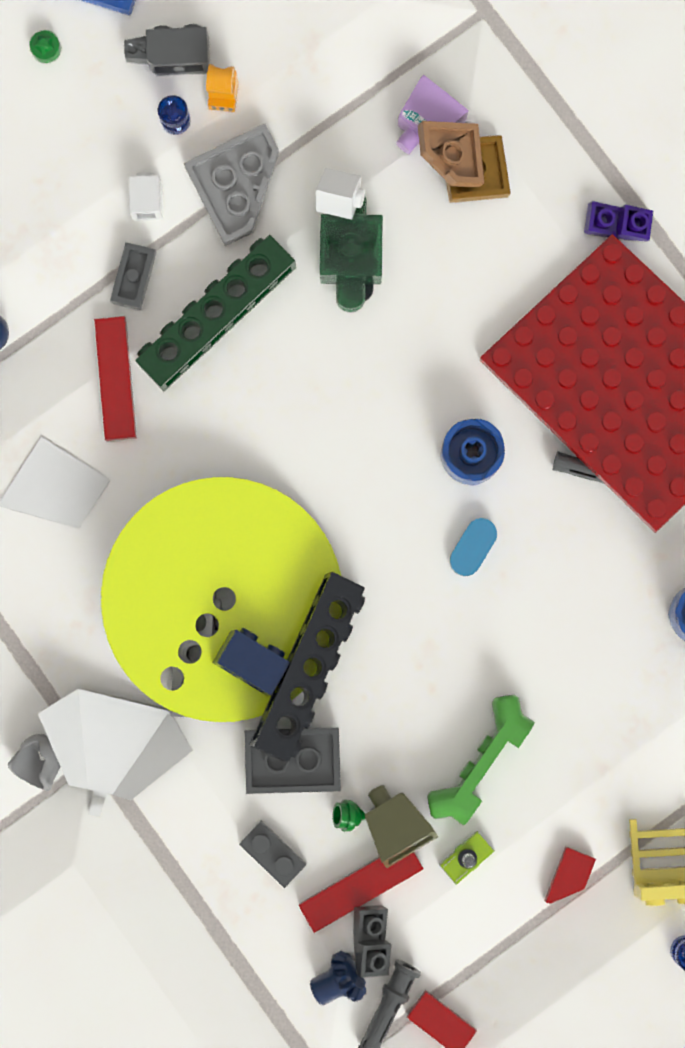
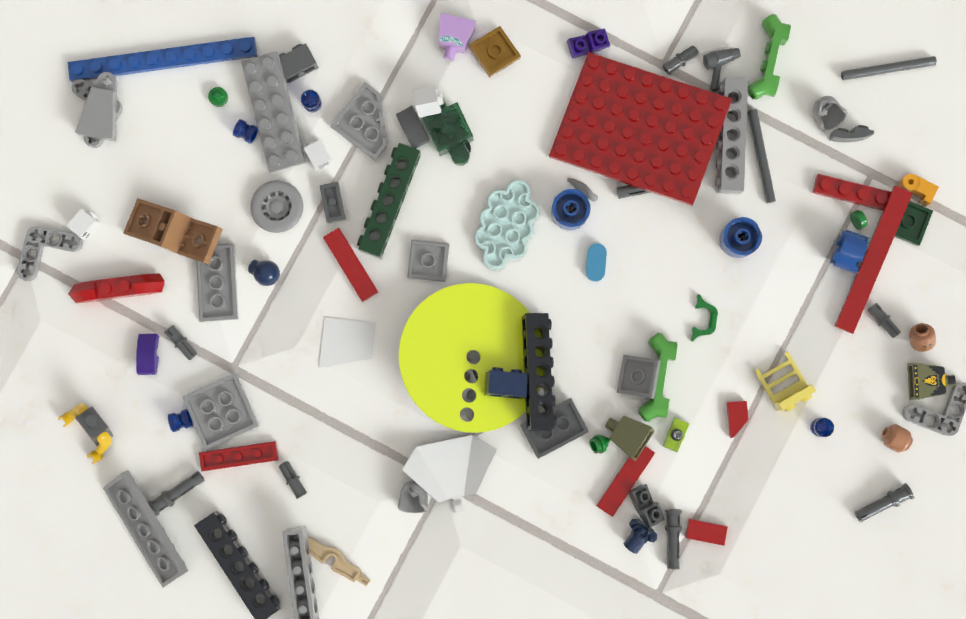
camera: 30 degrees left, 0 degrees up
light orange leg [206,64,239,112] -> none
dark grey plate [239,820,307,888] -> none
medium nougat plate [418,121,484,187] -> none
none -> clear blue wheel [233,119,258,144]
none -> light grey plate [241,51,306,173]
none -> light grey wheel [250,180,303,233]
none -> dark grey slope [396,106,430,149]
none -> light grey tile [407,240,449,282]
none -> light aqua plate [474,179,539,270]
none -> light grey bar [567,178,598,202]
none -> light grey tile [617,355,661,399]
none -> green helmet [690,294,718,342]

